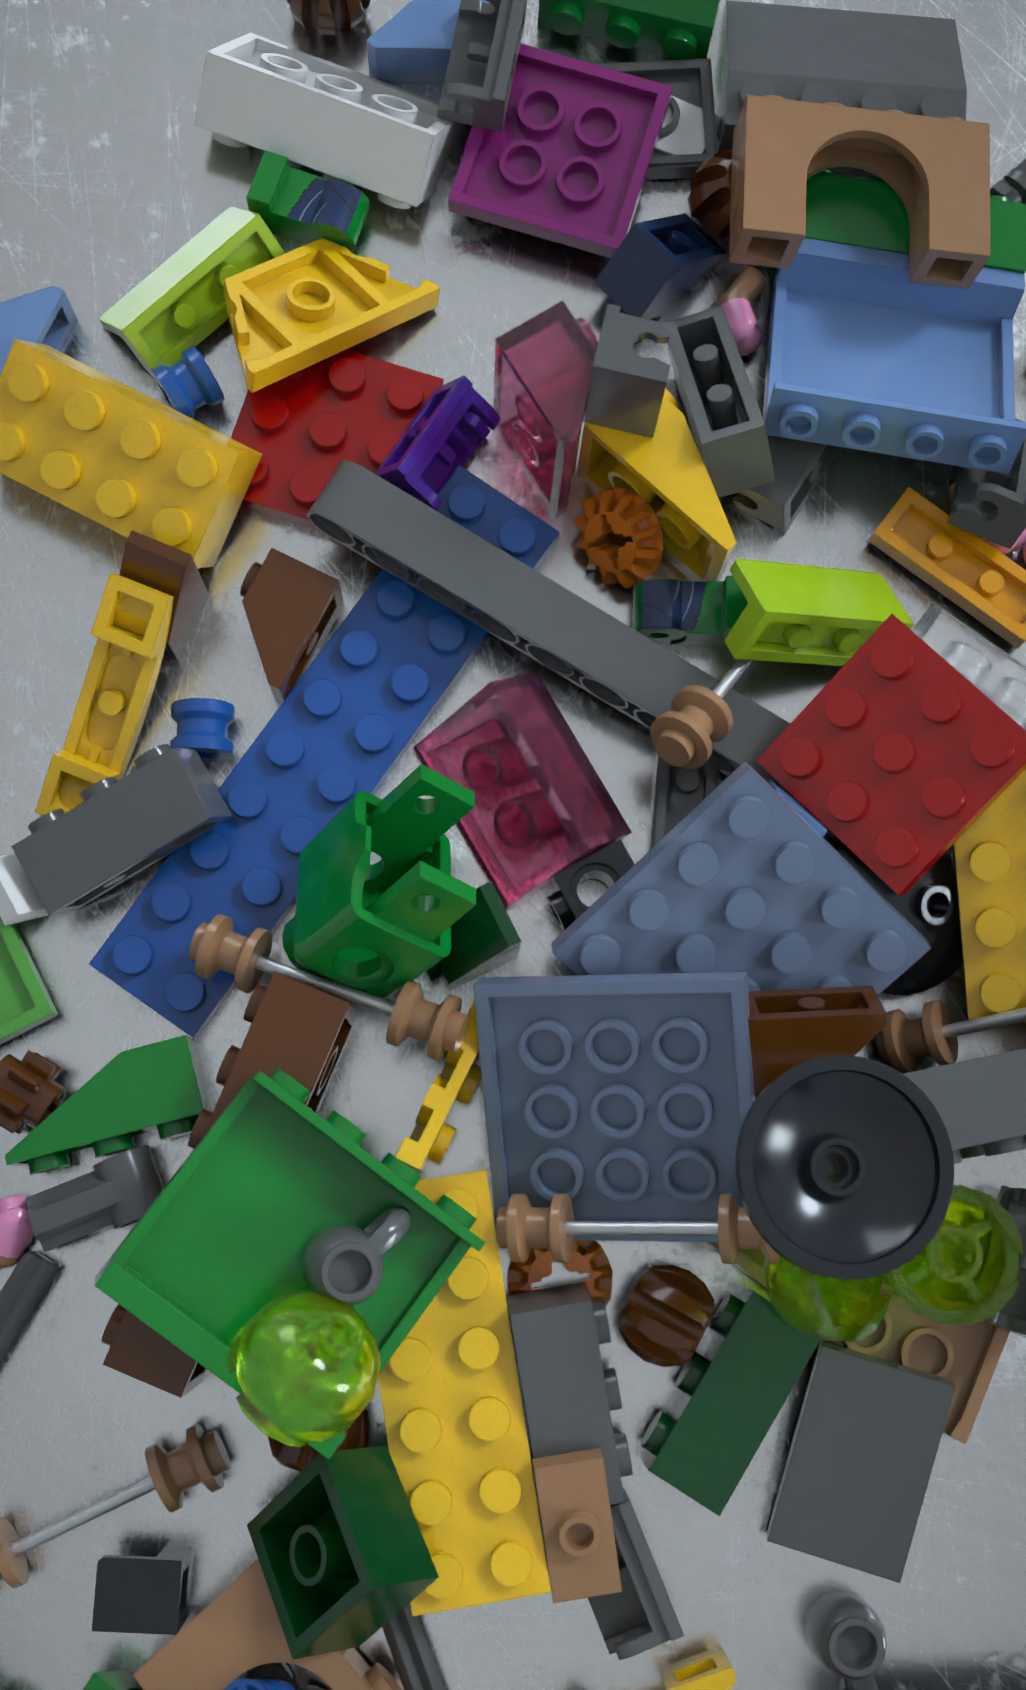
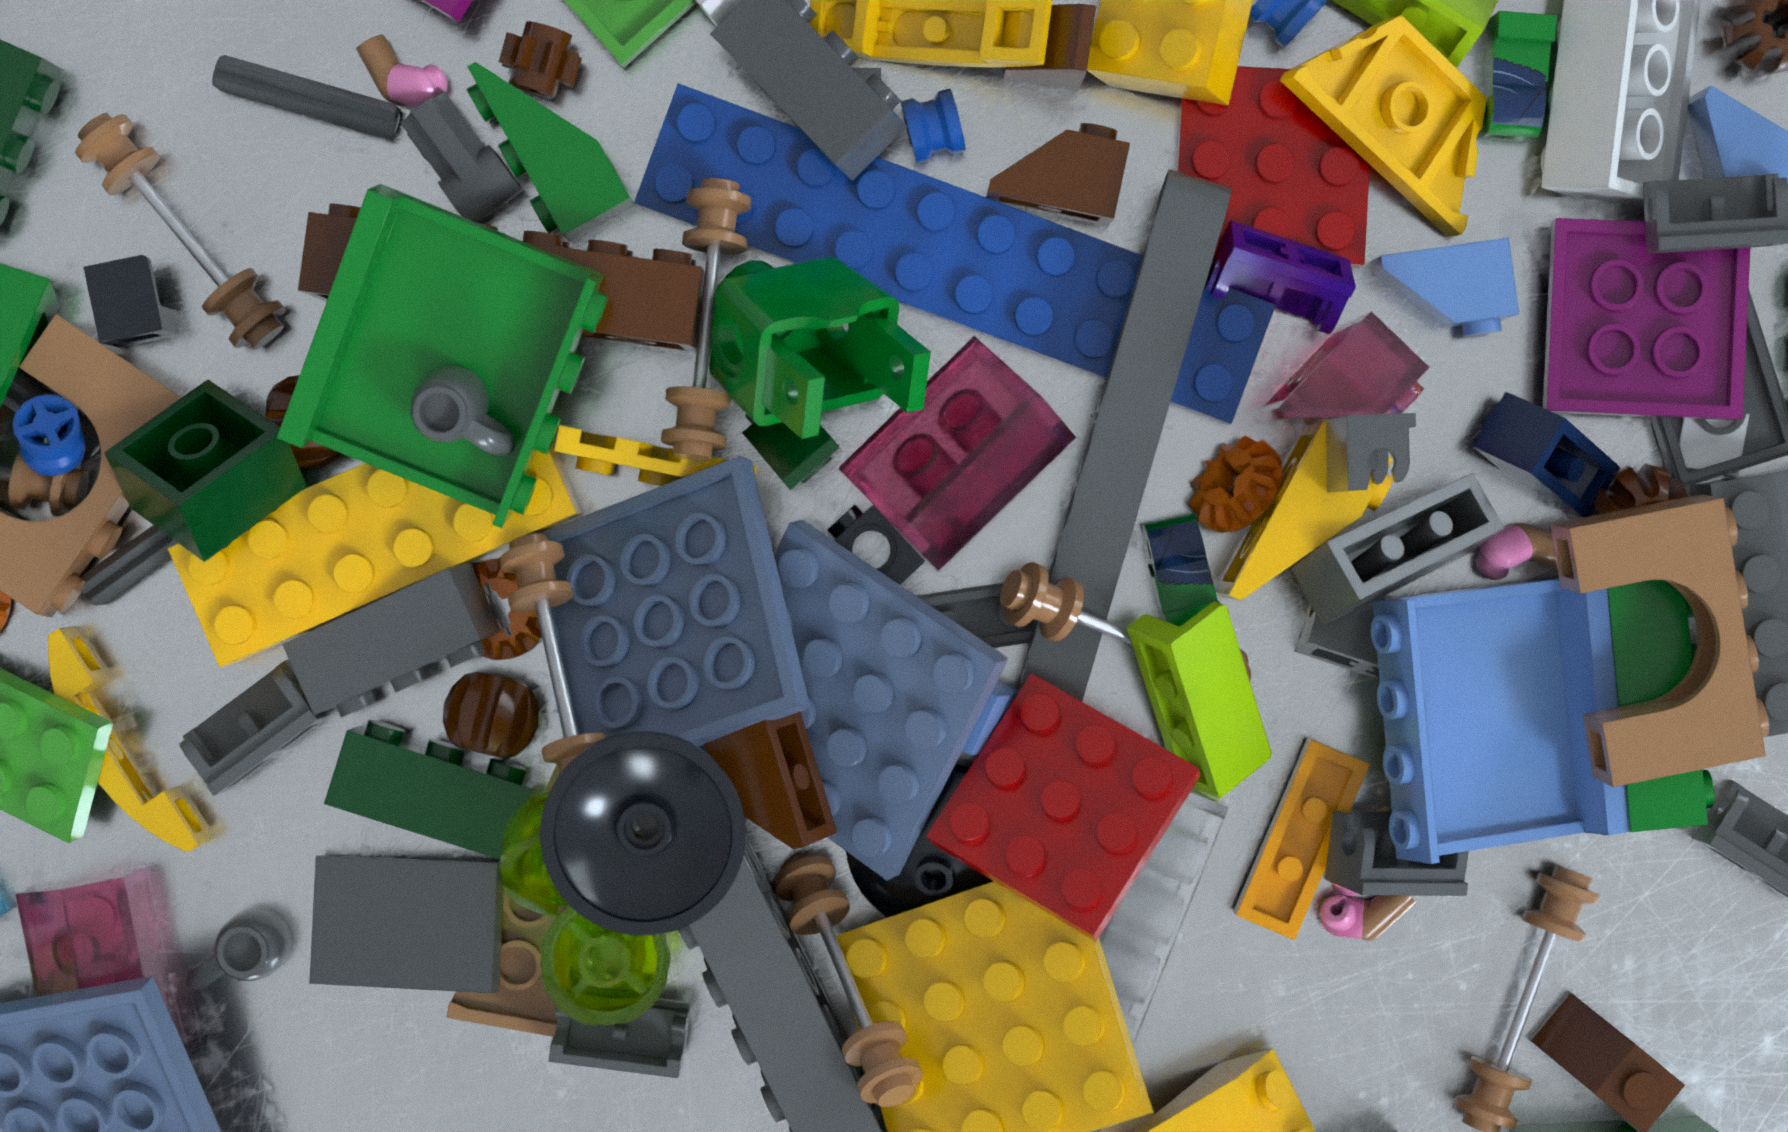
camera: 85 degrees right, 10 degrees up
clear neon green cylinder [228,1291,381,1447] -> none
medium nougat plate [532,1448,622,1603] -> none
none -> medium blue slope [1370,237,1519,337]

